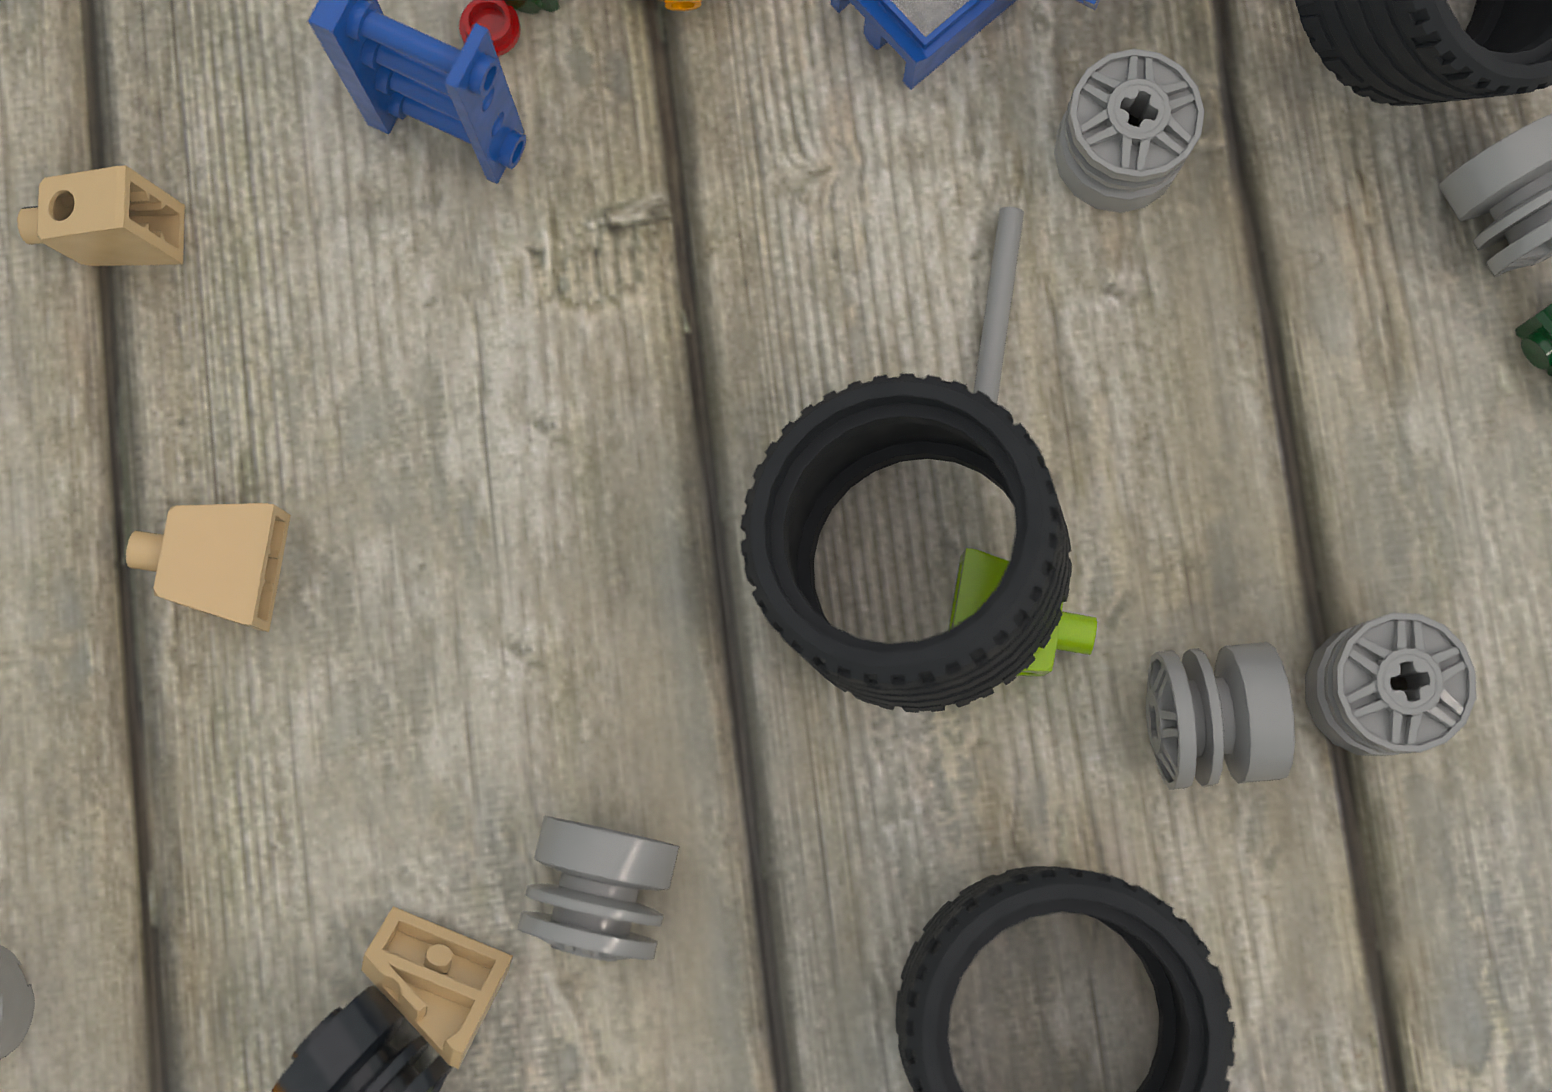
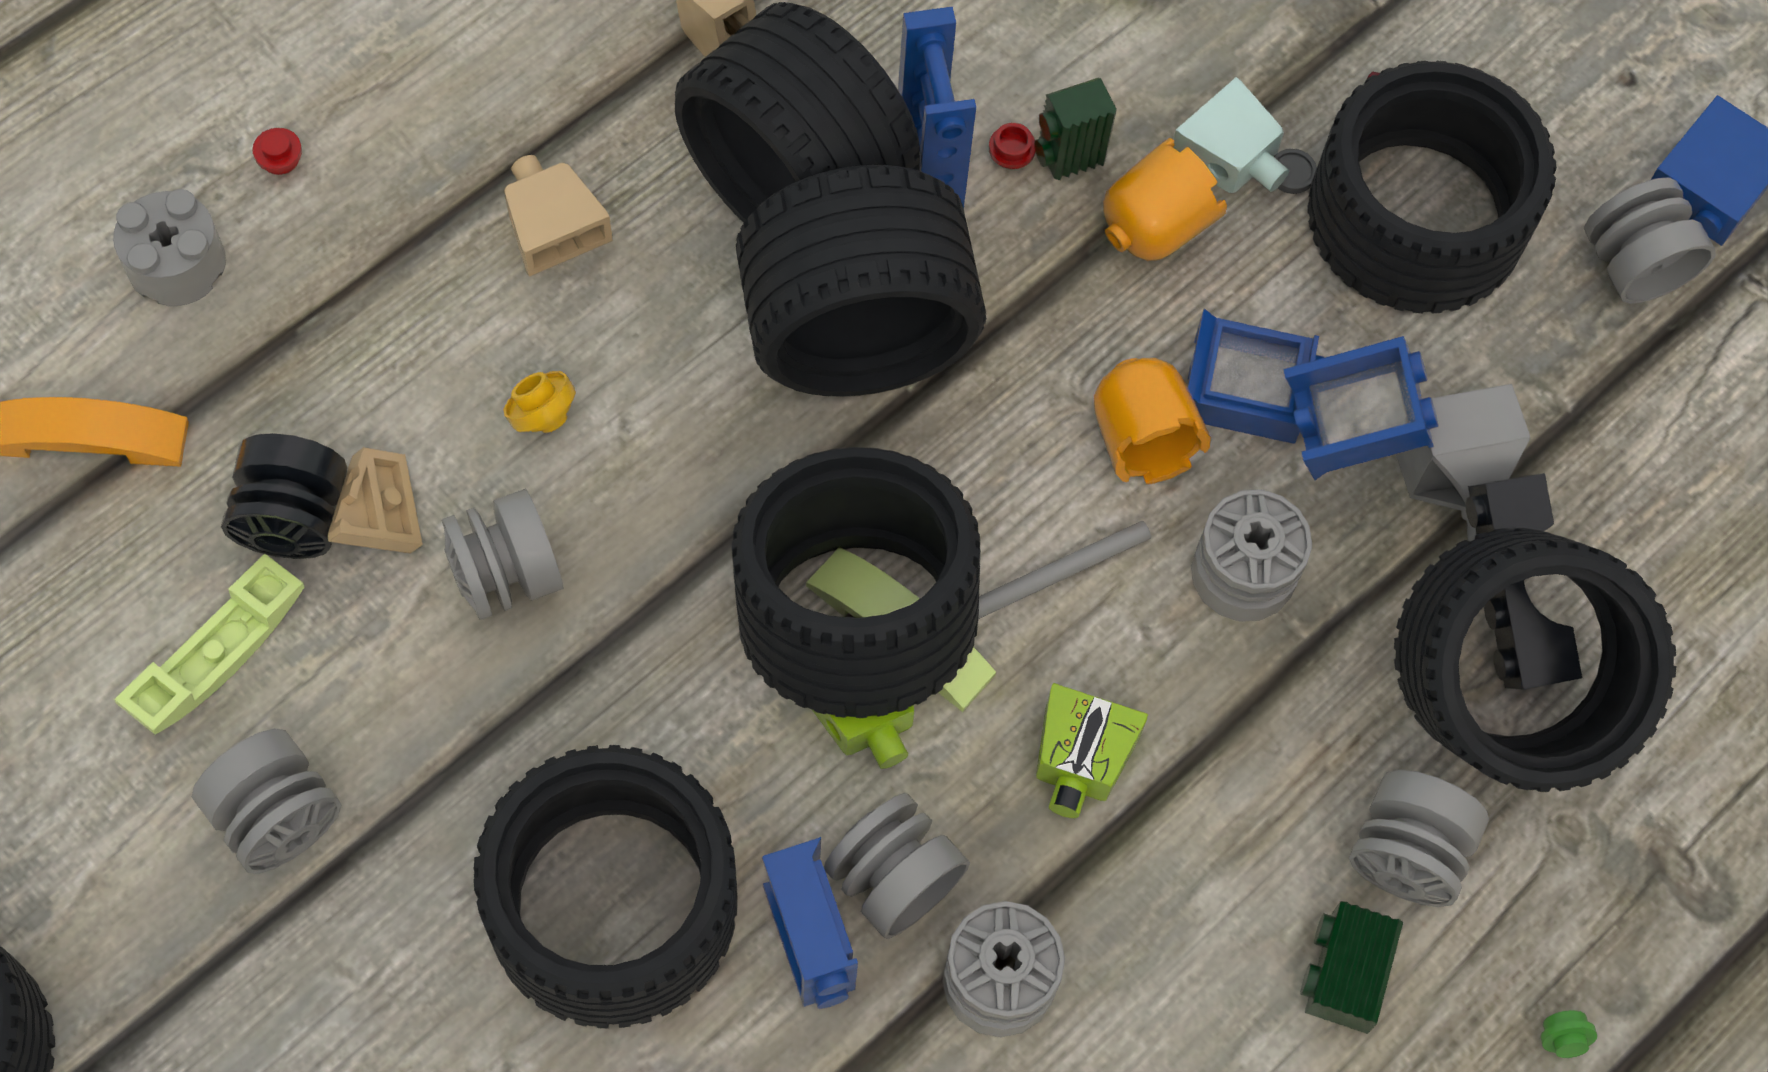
camera: 50 degrees right, 15 degrees down
none -> yellow plate [503,371,576,433]
none -> black tyre [675,2,920,222]
none -> black tyre [735,165,987,397]
none -> blue window [762,837,858,1009]
none -> yellowish green slope [806,547,996,712]
none -> lime torso [1036,683,1148,818]
none -> light orange cylinder [1094,358,1211,484]

